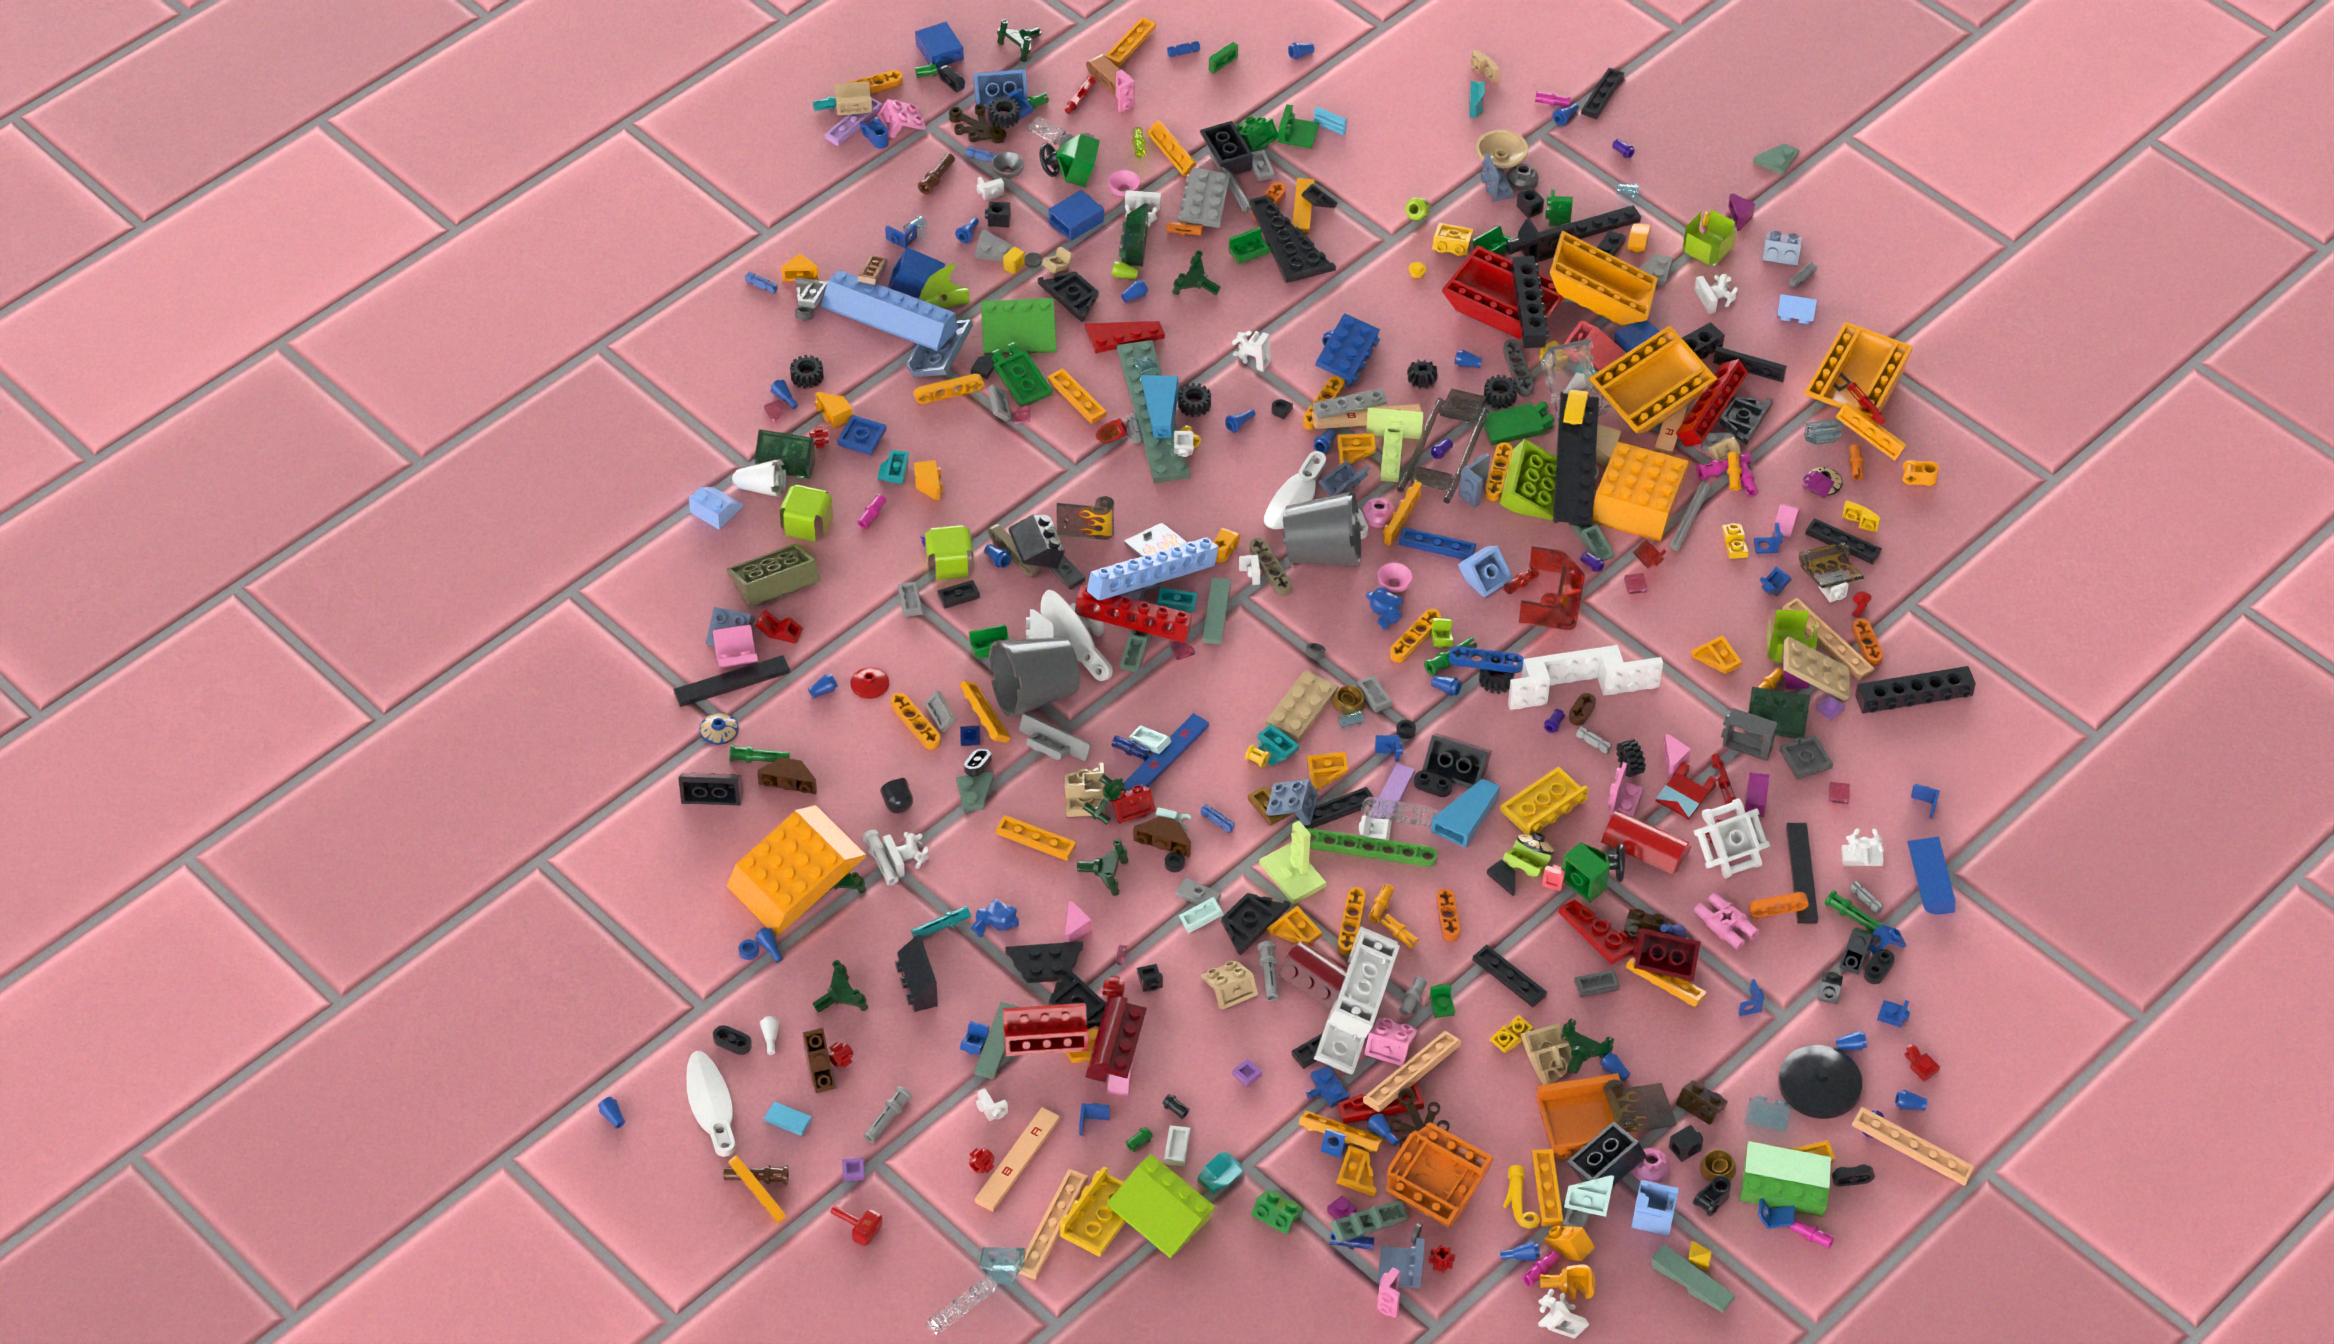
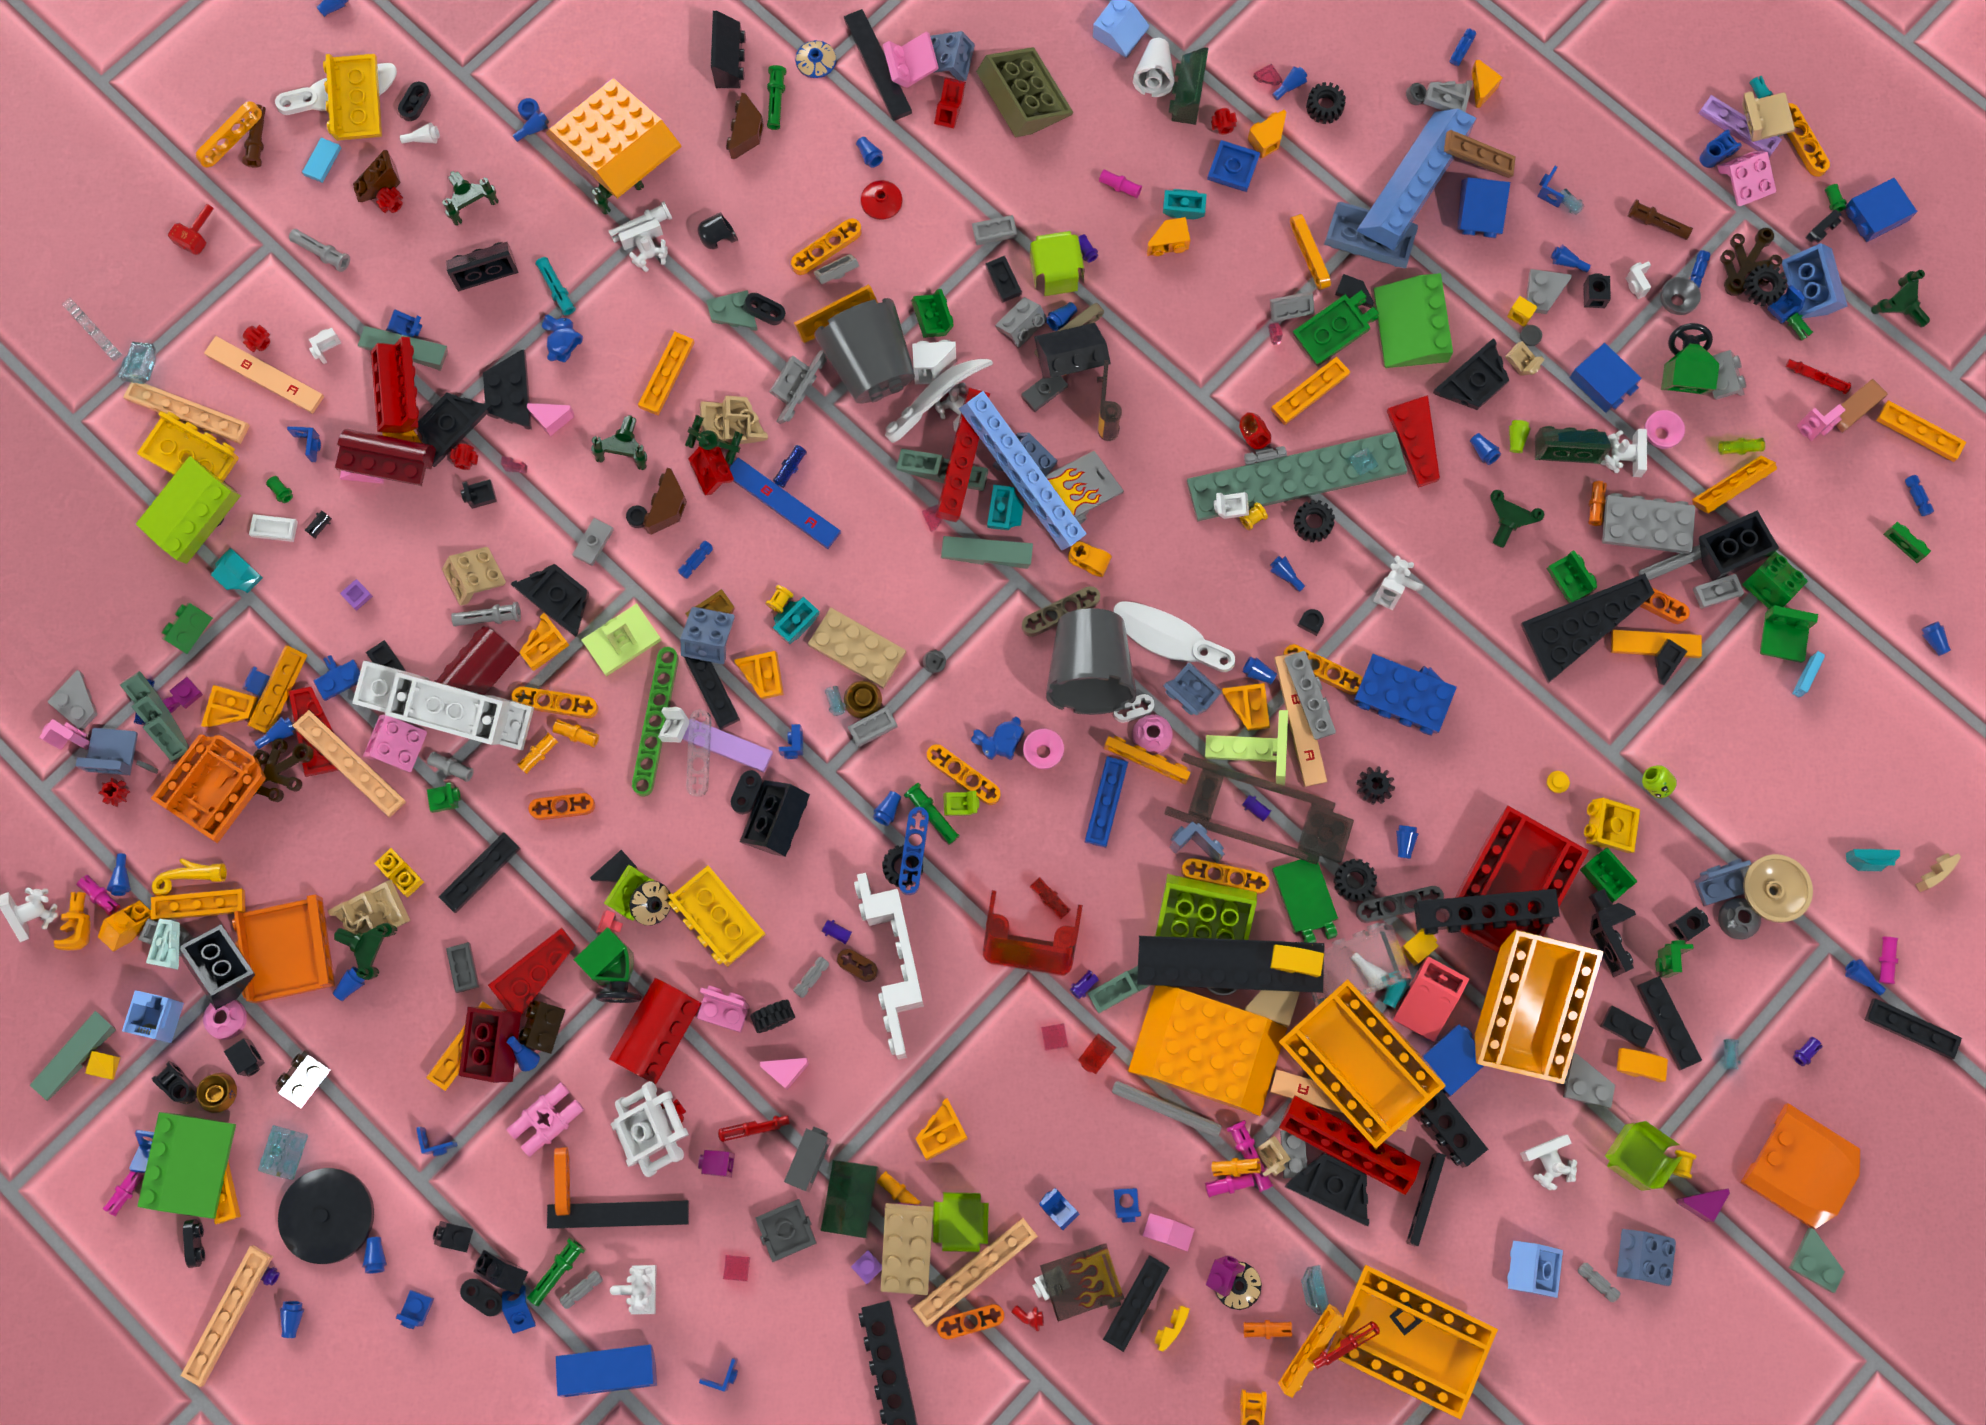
camera: 90 degrees right, 25 degrees up
lime piece [779,484,833,542] -> none
medium lavender plate [842,1158,865,1182] -> none
lime pin [919,263,970,309] -> none
clear blue slope [960,726,980,746] -> none
clear plate [1028,116,1066,145] -> none
light aqua plate [1128,725,1171,754] -> none
dark azure slope [1141,375,1179,438] -> none
light aqua plate [1156,807,1192,830] -> none
light aqua plate [1179,897,1224,934] -> none
white bracket [1239,555,1260,585] -> none
black tile [1396,720,1416,739] -> none
dark azure slope [1431,779,1500,847] -> none
light blue slope [1458,546,1513,597] -> none
clear smoke door [1603,1079,1677,1133] -> none
red flag [1655,761,1717,820] -> none
yellow slope [1722,524,1749,559] -> none
red plate [1904,1044,1940,1081] -> none
none -> light grey wing [47,670,98,731]
none -> yellow bracket [323,54,382,141]
none -> light grey bracket [995,297,1047,347]
none -> orange wedge [1740,1103,1860,1229]

